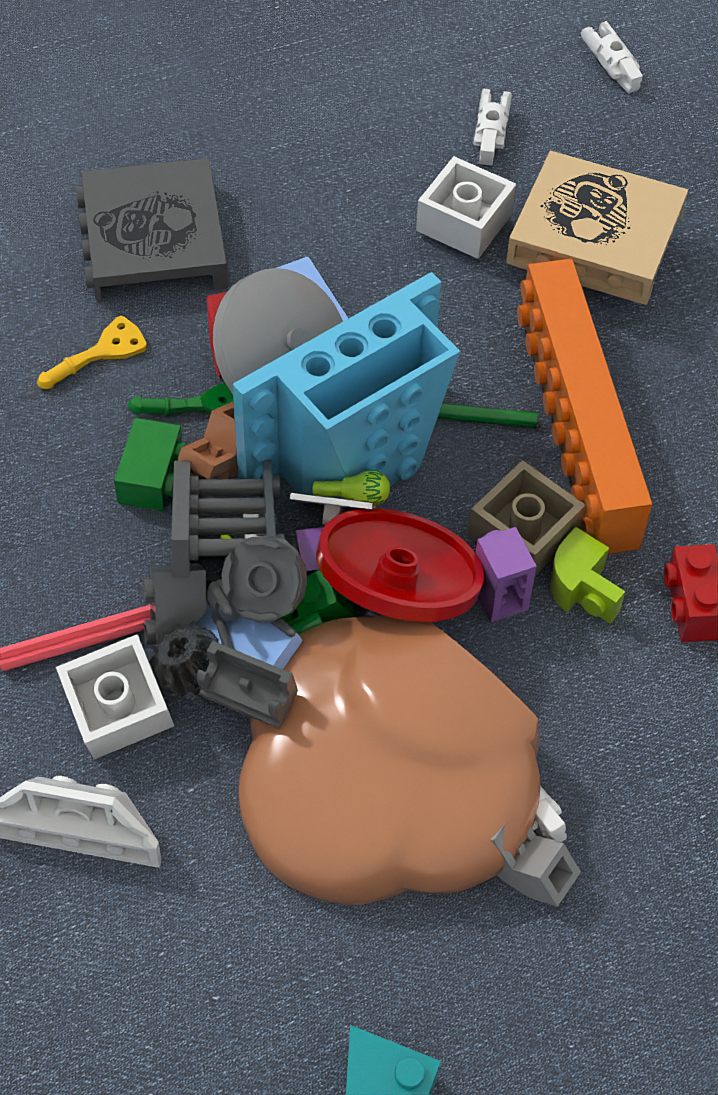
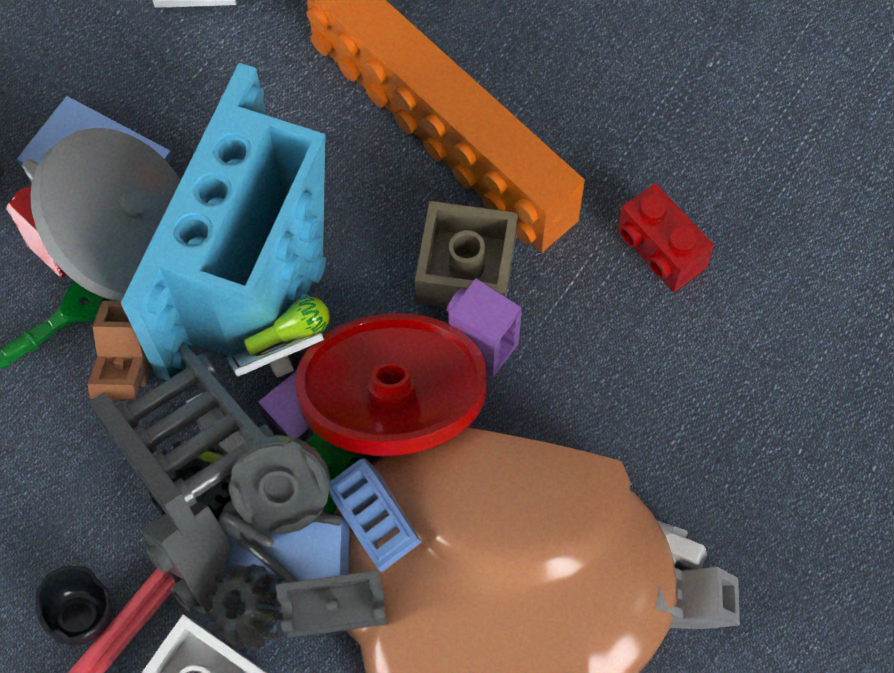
camera: 30 degrees left, 10 degrees up
green brick [114,418,188,511] -> none
green bar [437,403,538,428] -> none
lime brick [550,526,625,624] -> none
none -> black hair [35,565,111,646]
none -> medium blue slope [329,459,422,572]

